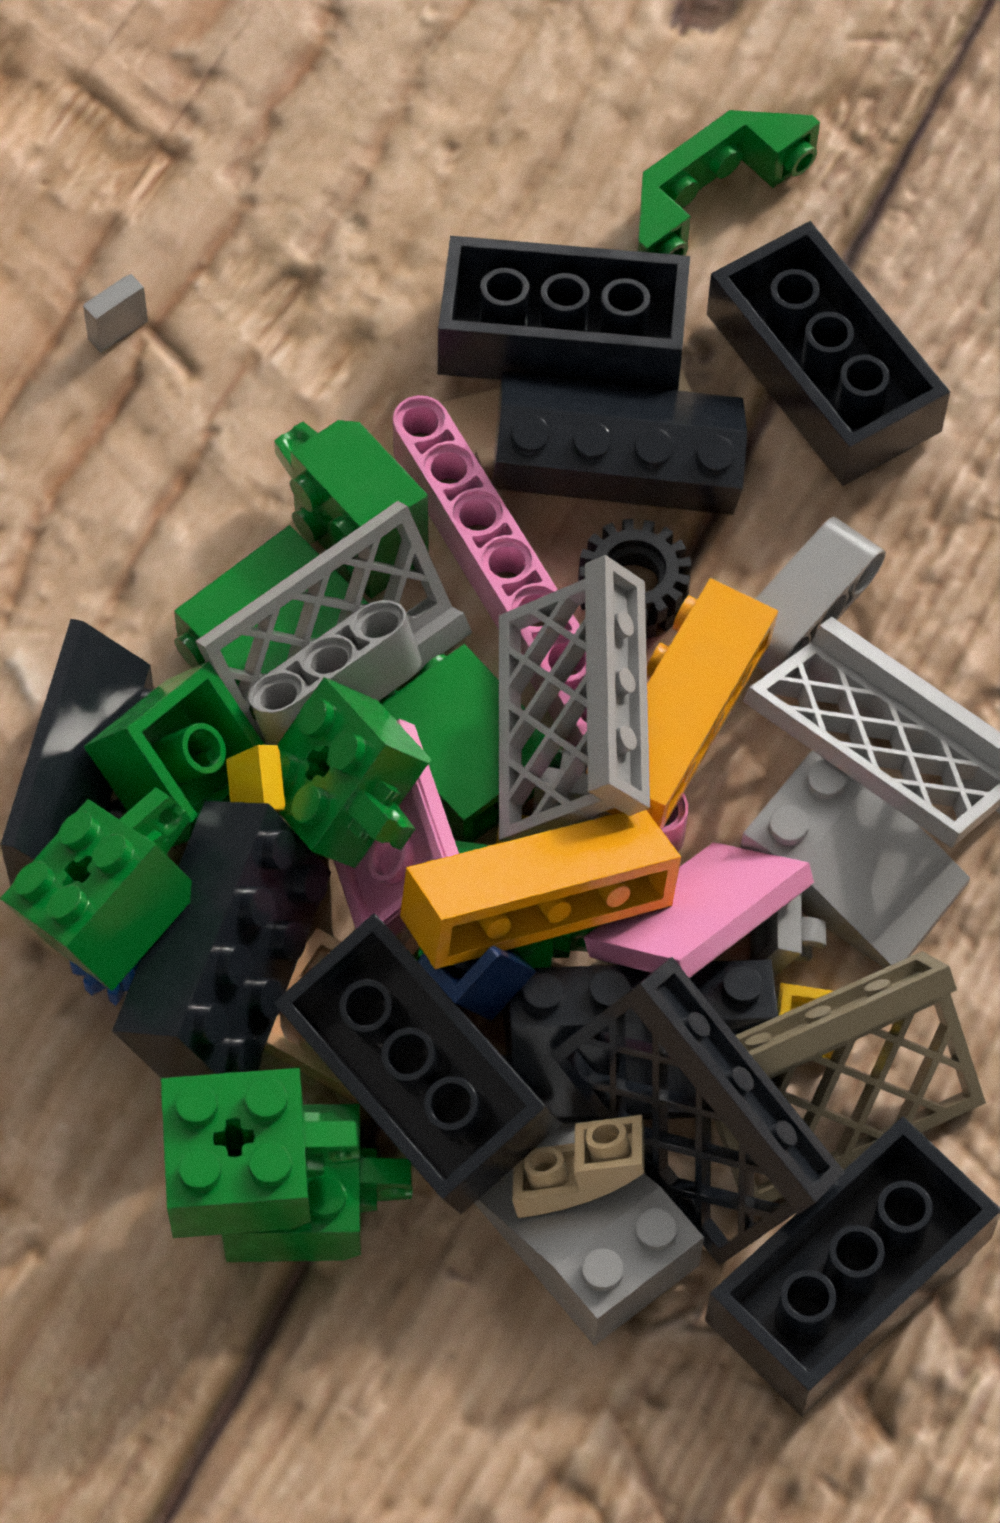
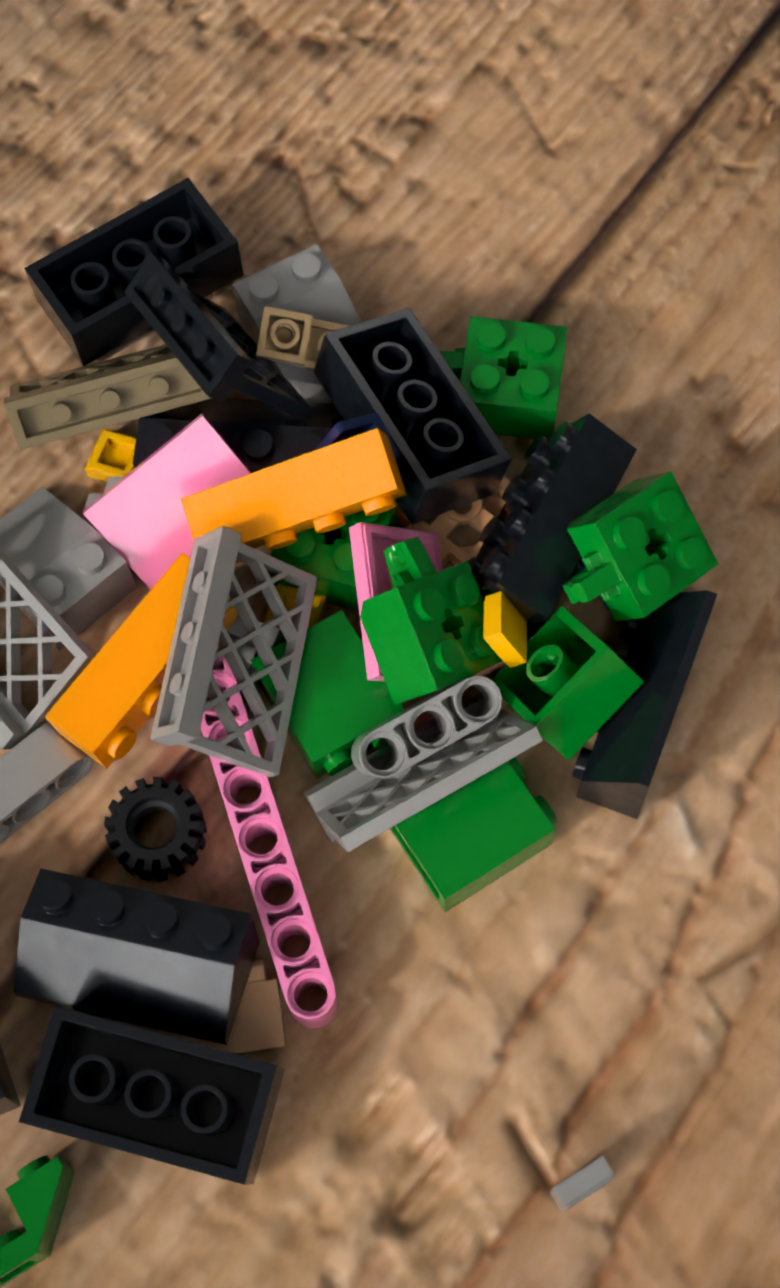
camera: 165 degrees left, 5 degrees up
green hinge [161,1068,359,1238] -> none
green hinge [274,420,429,599] -> none

